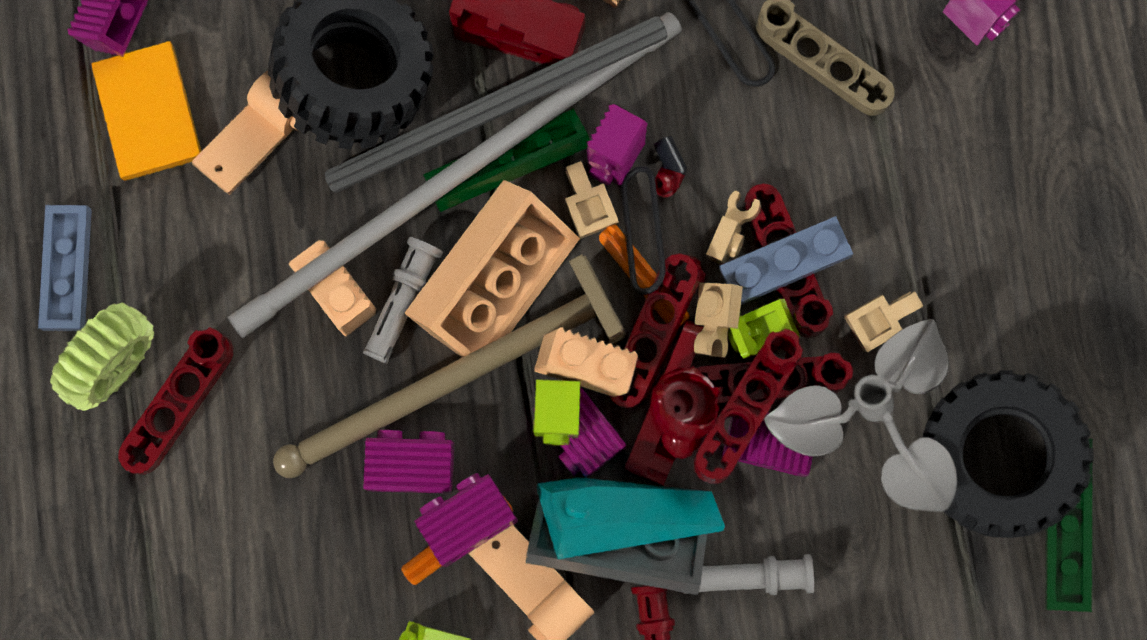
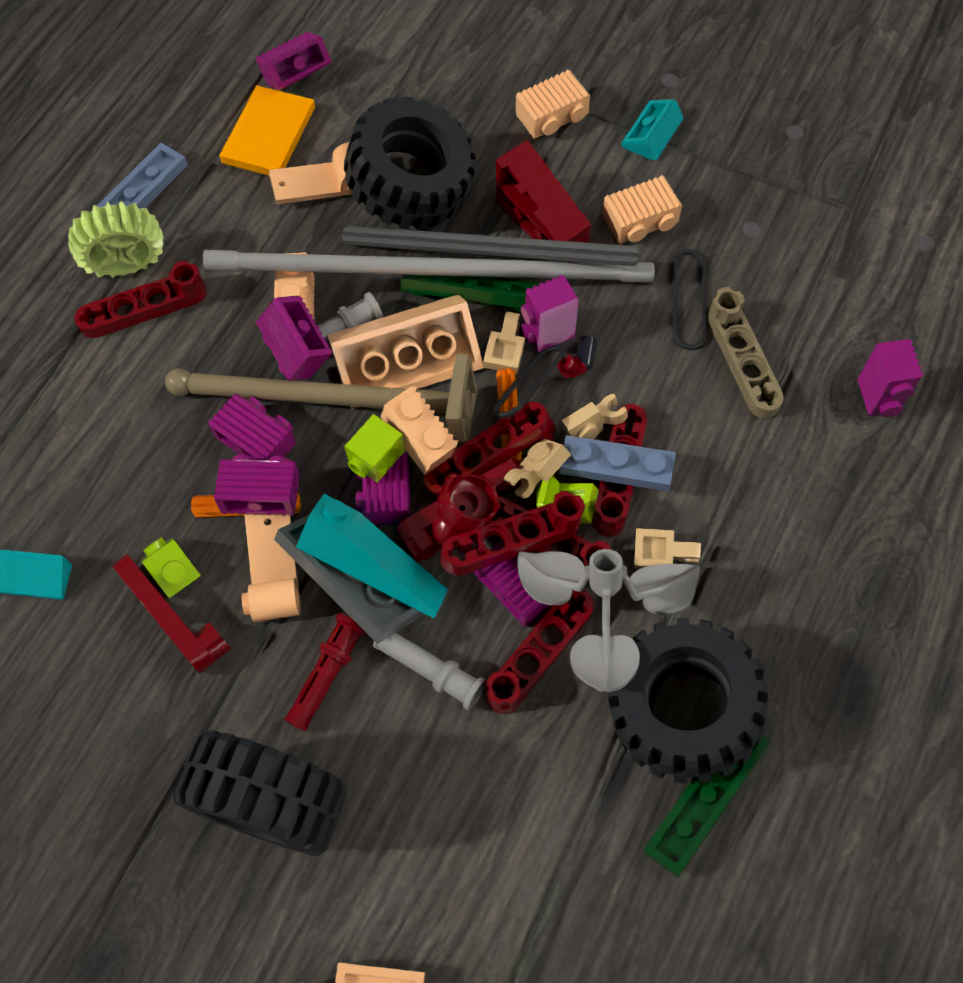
camera: 35 degrees right, 15 degrees down
none -> magenta brick [255,296,333,381]
none -> dark red beam [486,590,594,715]

